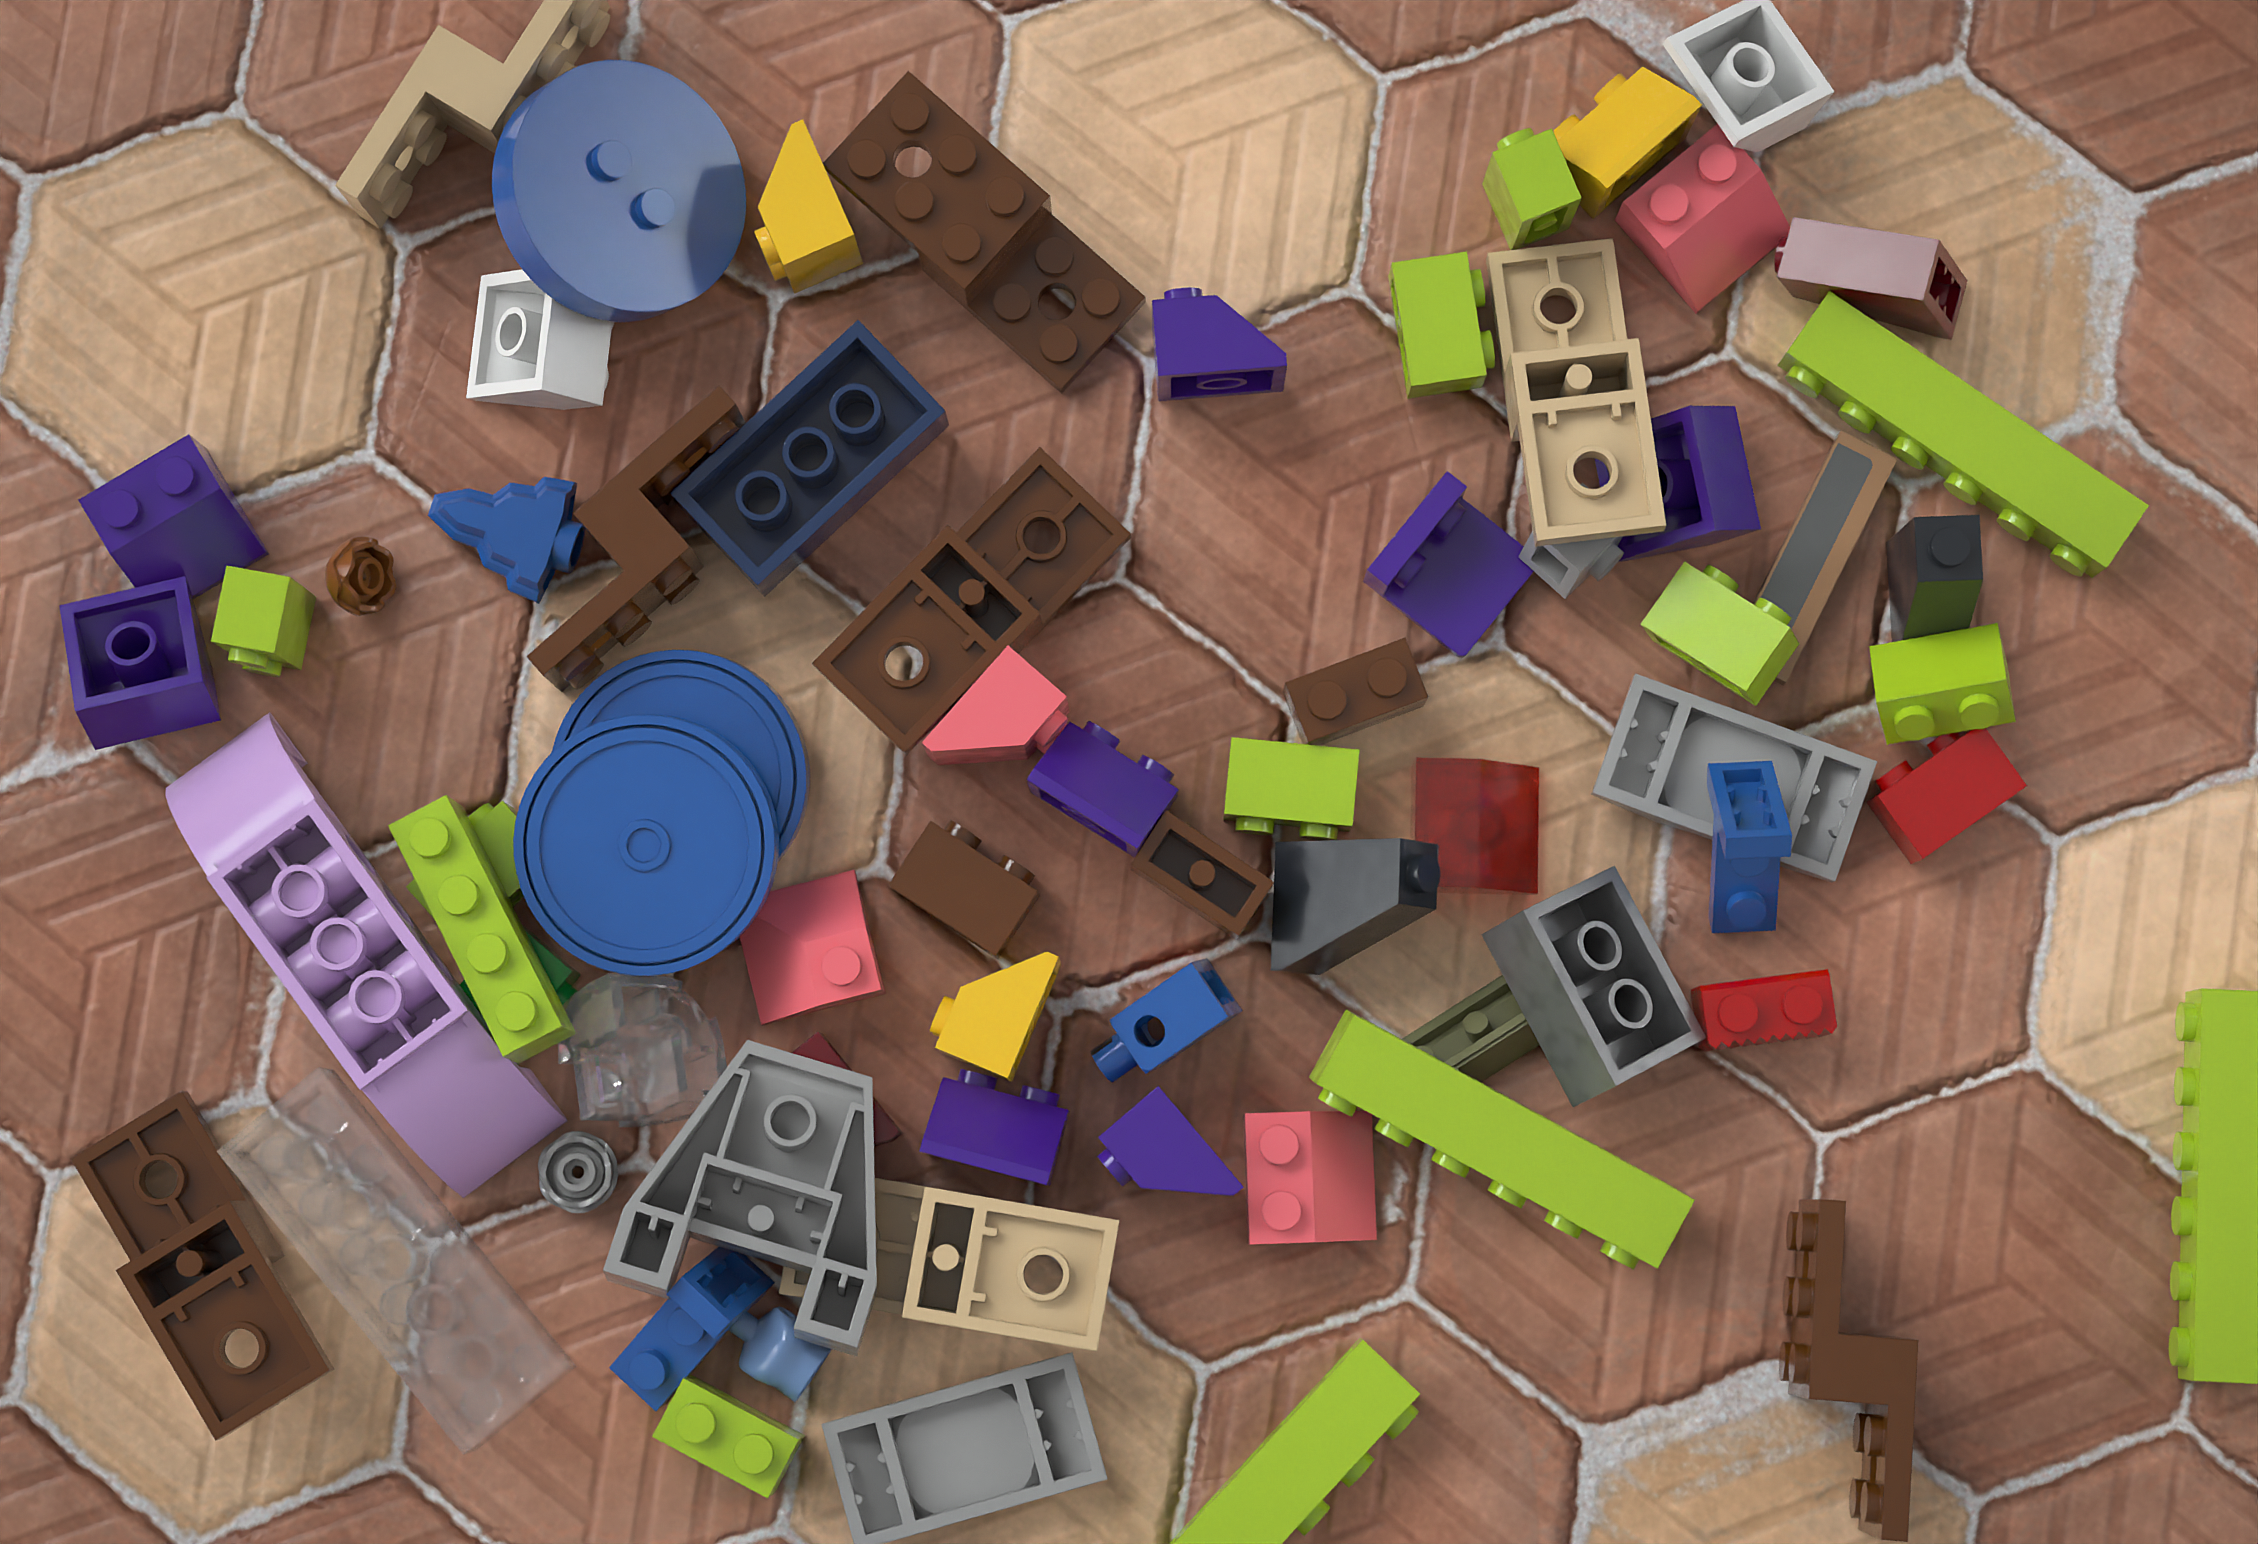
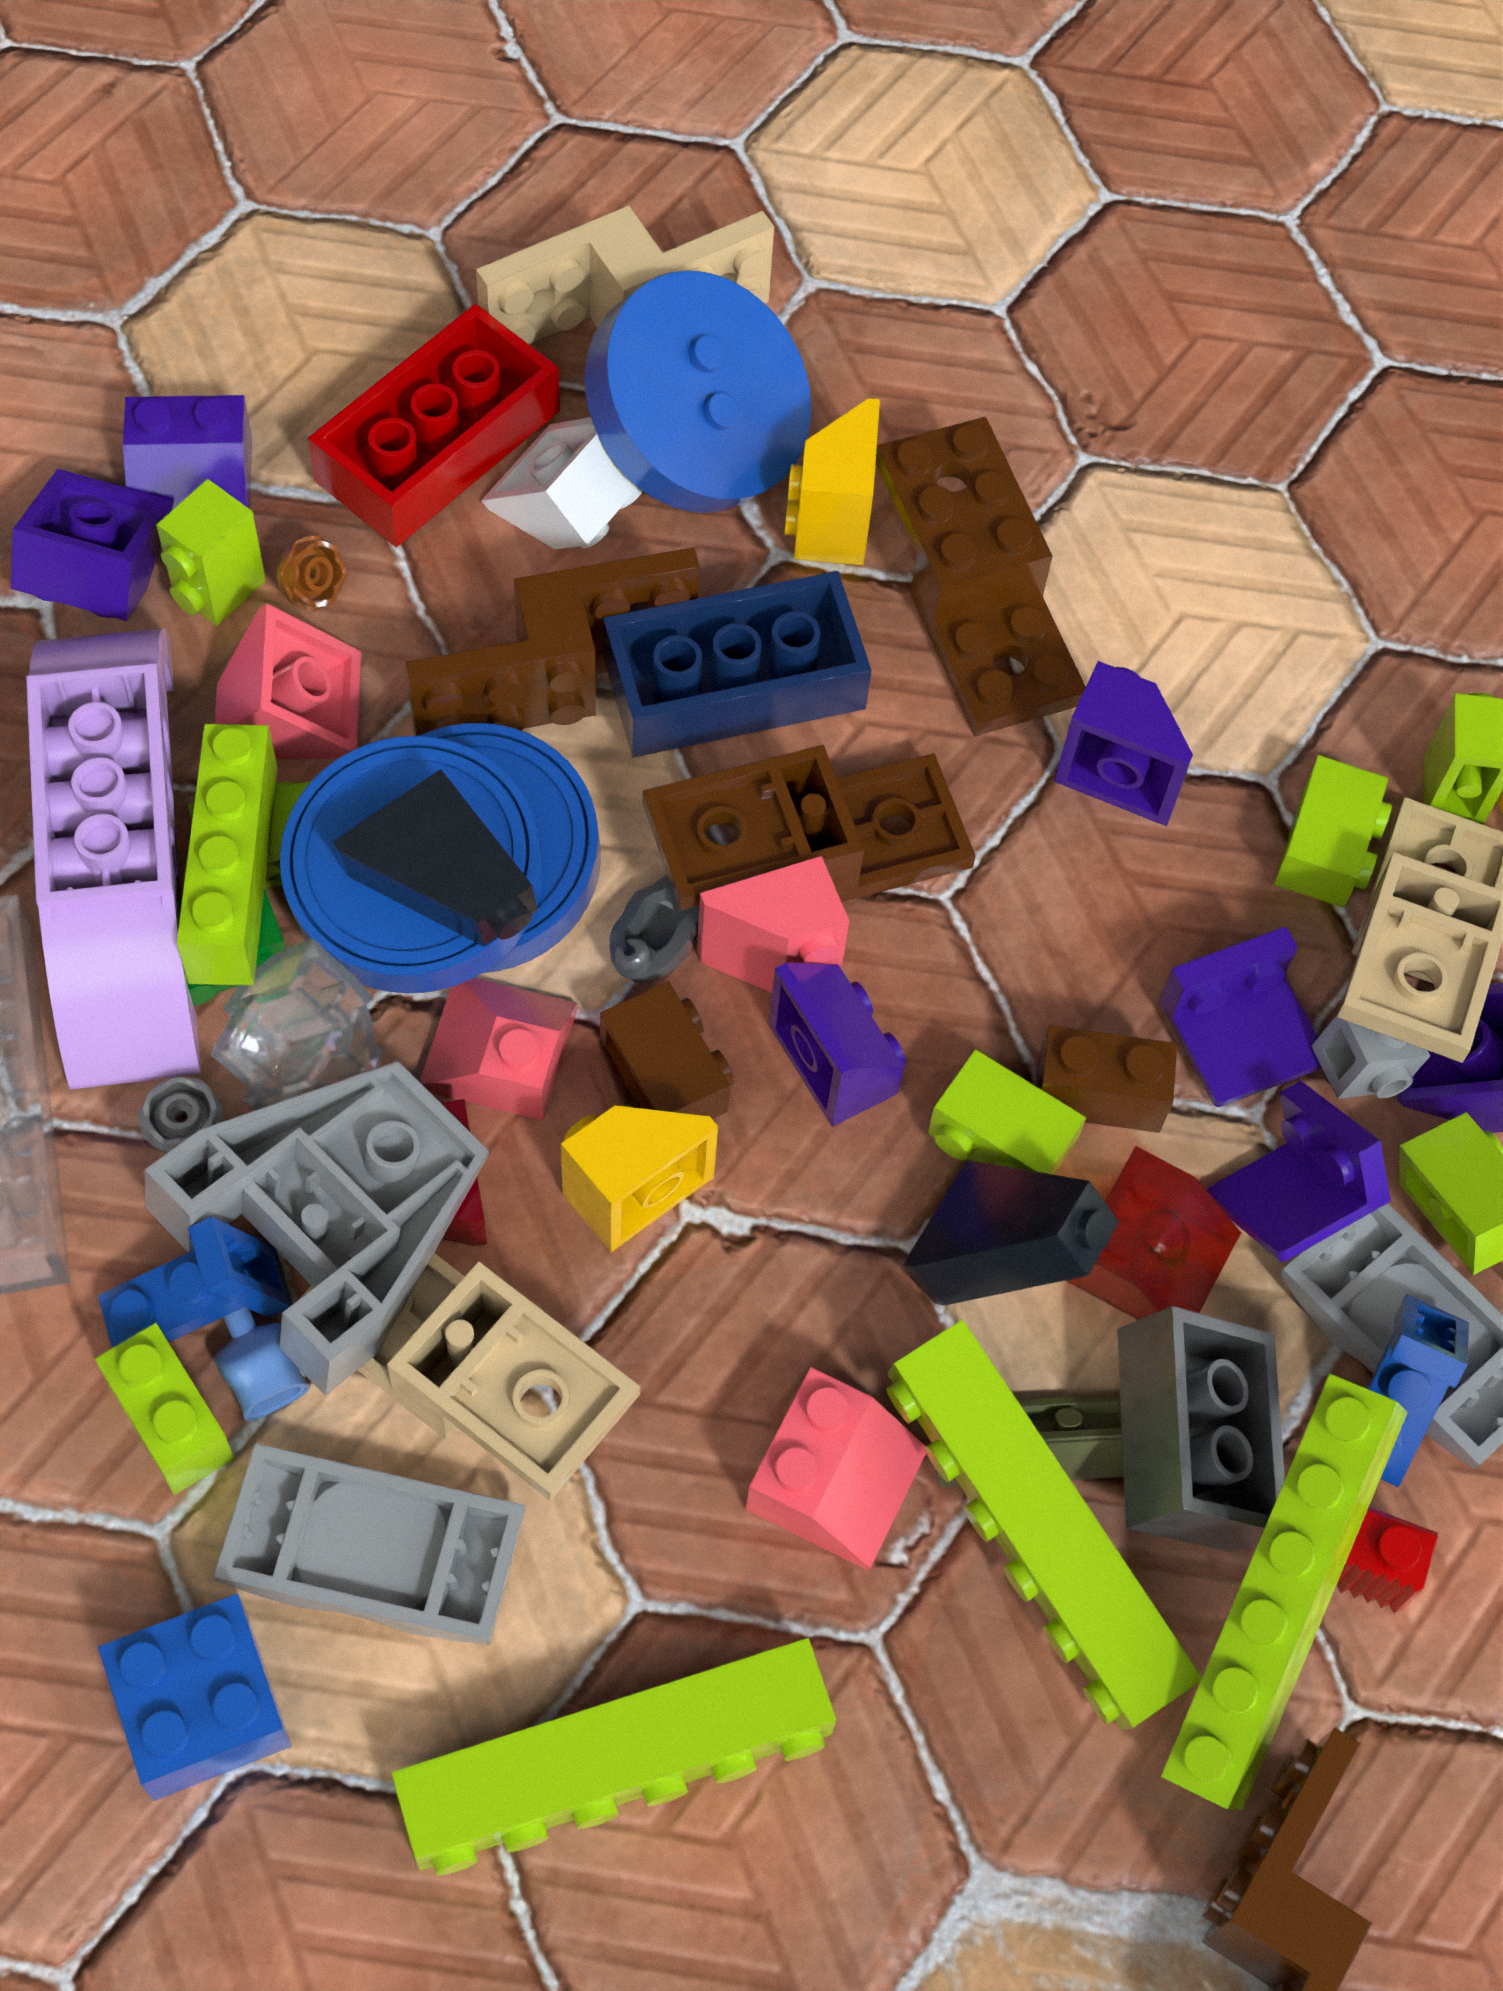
camera: 20 degrees right, 20 degrees down
blue rock [428,476,586,604] -> none
dark purple slope [919,1069,1070,1186] -> none
blue torso [1090,958,1243,1083] -> none
dark purple slope [1097,1086,1243,1196] -> none
reddish brown brick [1130,810,1274,940] -> none
none -> coral slope [214,603,361,759]
none -> red brick [308,303,560,548]
none -> black slope [332,769,538,947]
none -> dark grey arm [609,875,699,983]
none -> lime brick [1161,1373,1408,1810]
none -> dark purple bracket [1207,1081,1391,1262]

